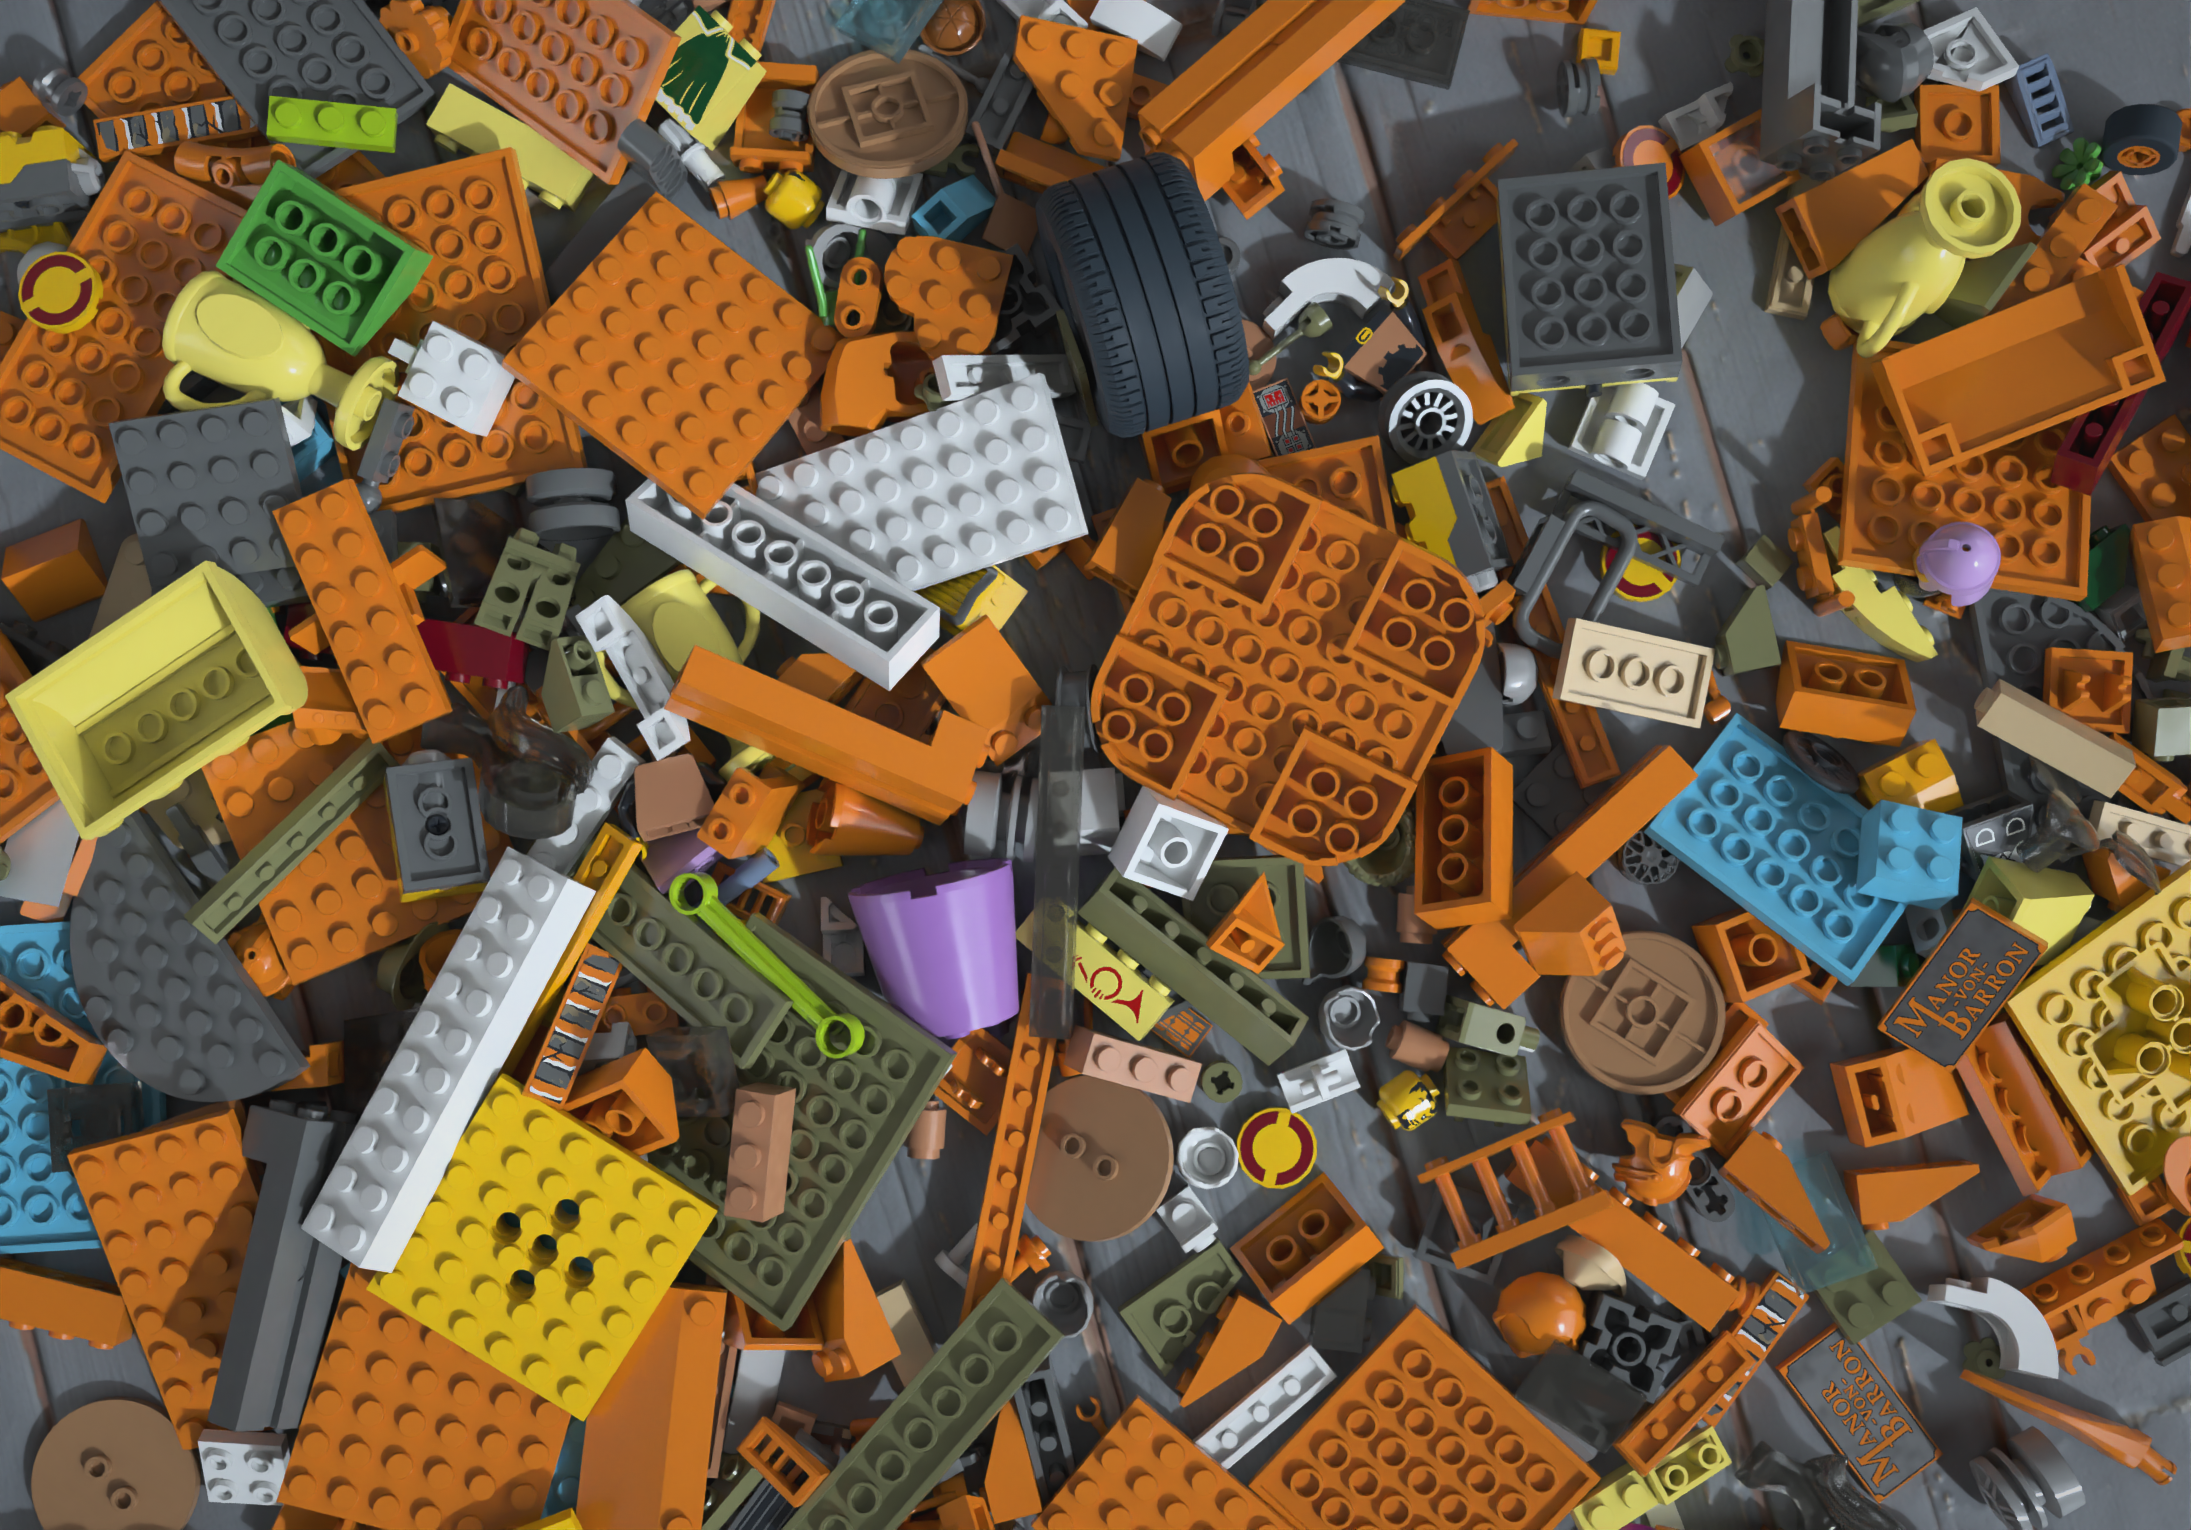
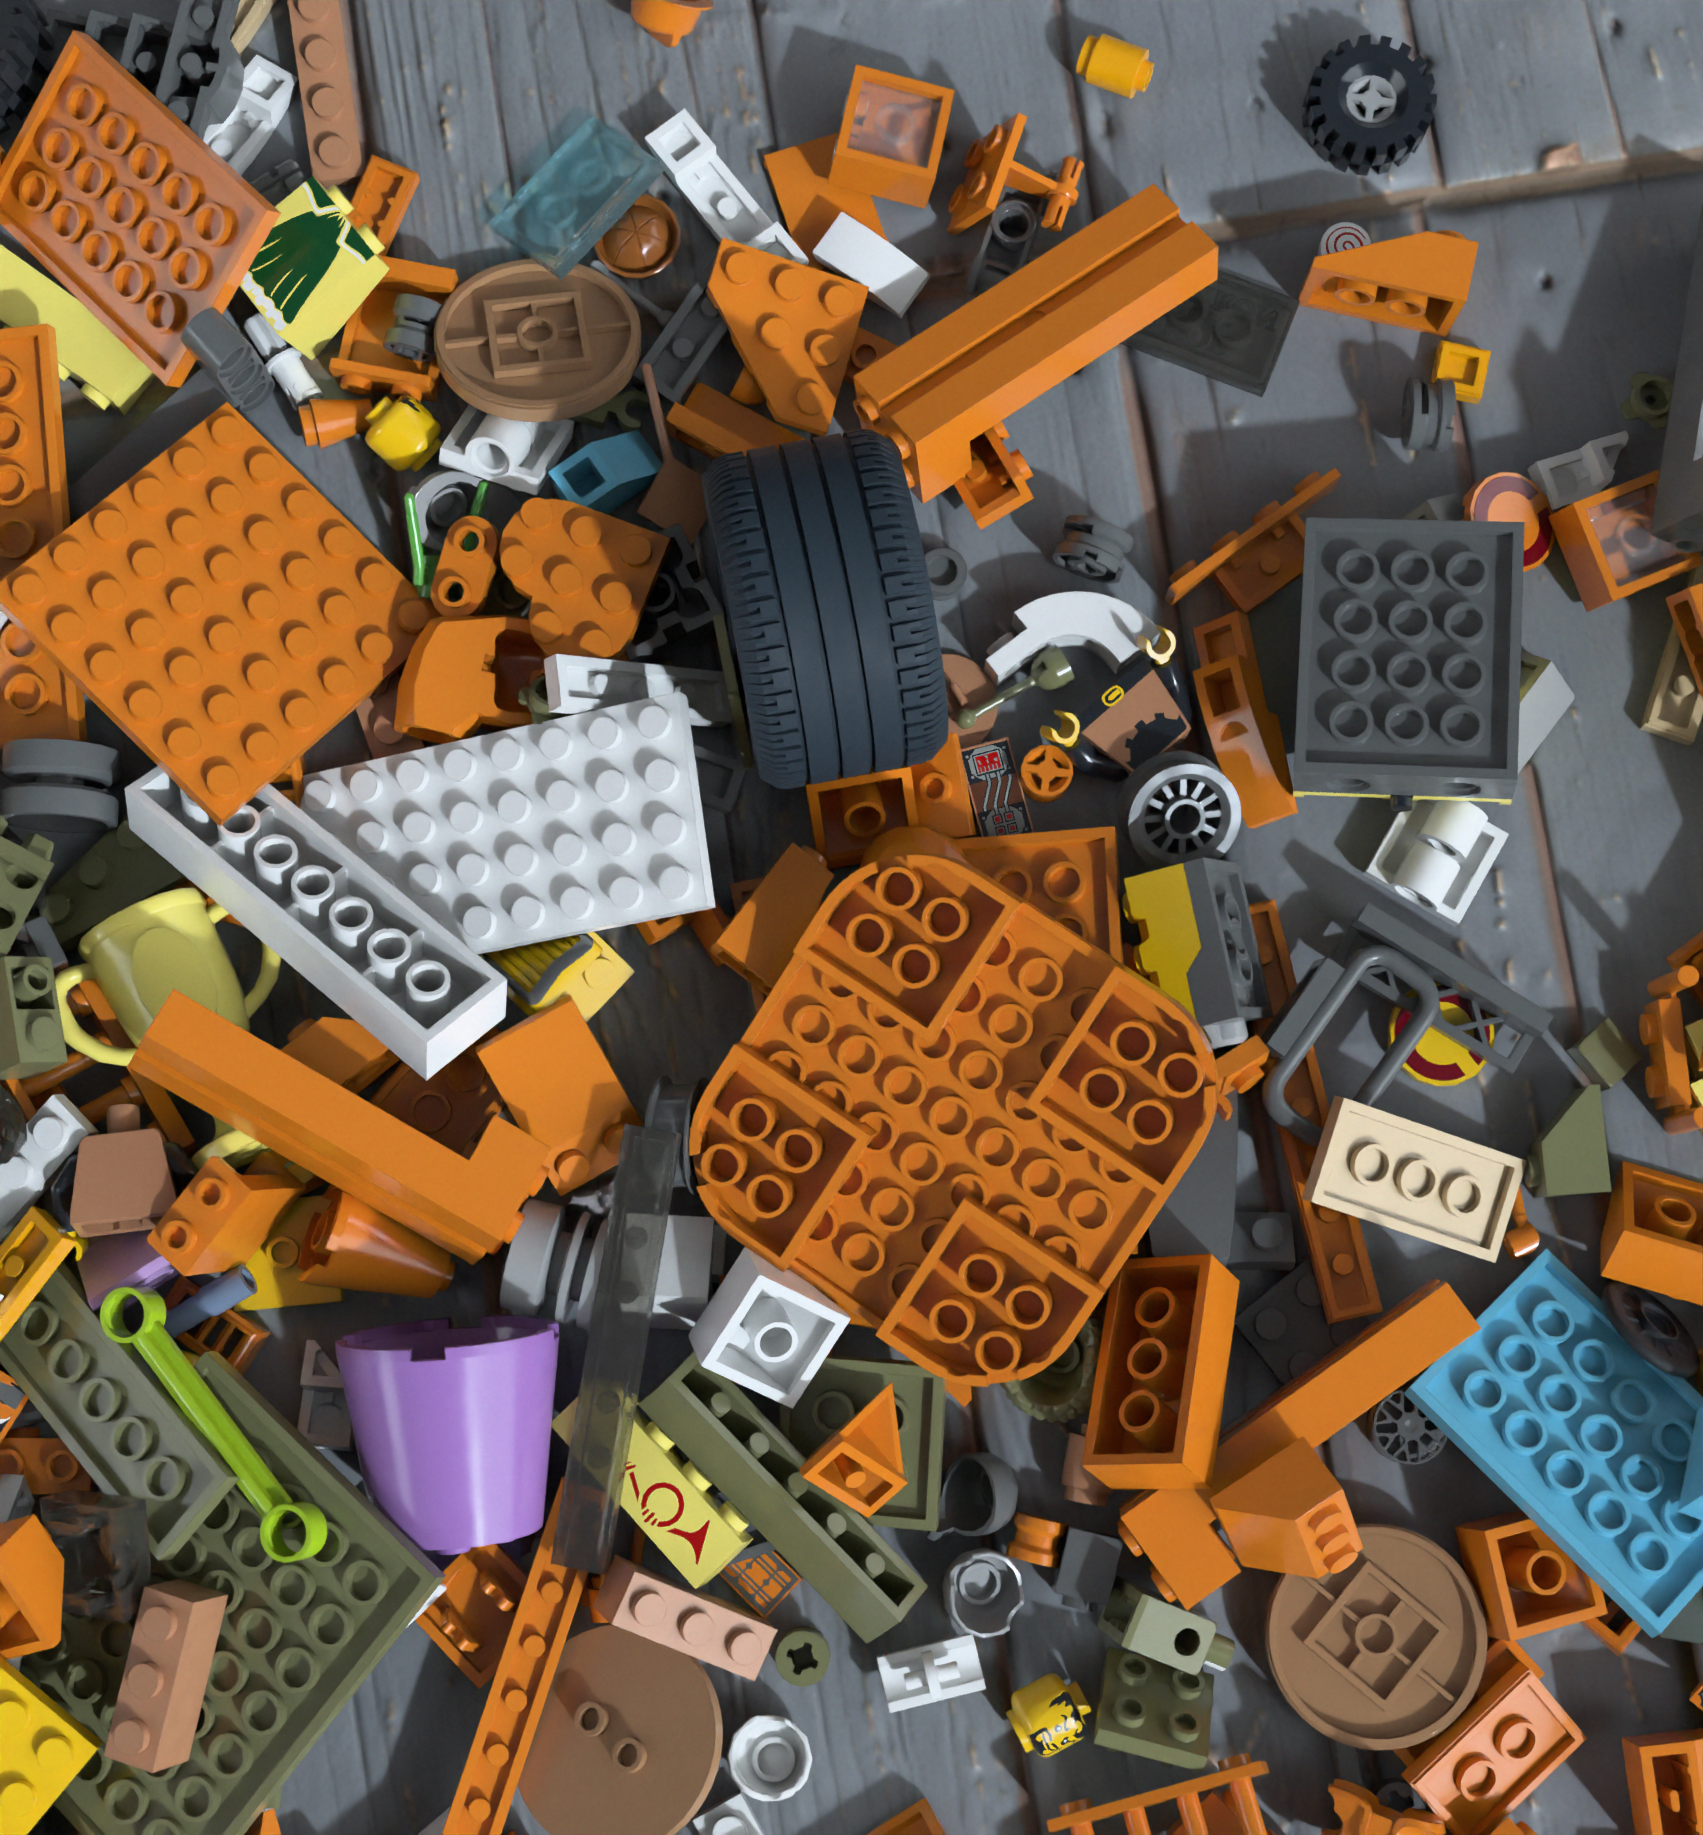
camera: 10 degrees right, 5 degrees down
white slope [575,595,691,761] -> none
nougat brick [904,1098,947,1159] -> none
yellow tile [1236,1107,1317,1189] -> none
nougat brick [1385,1020,1449,1073] -> none
light yellow slope [1470,393,1547,467] -> none
light grey hair [1497,643,1539,705] -> none

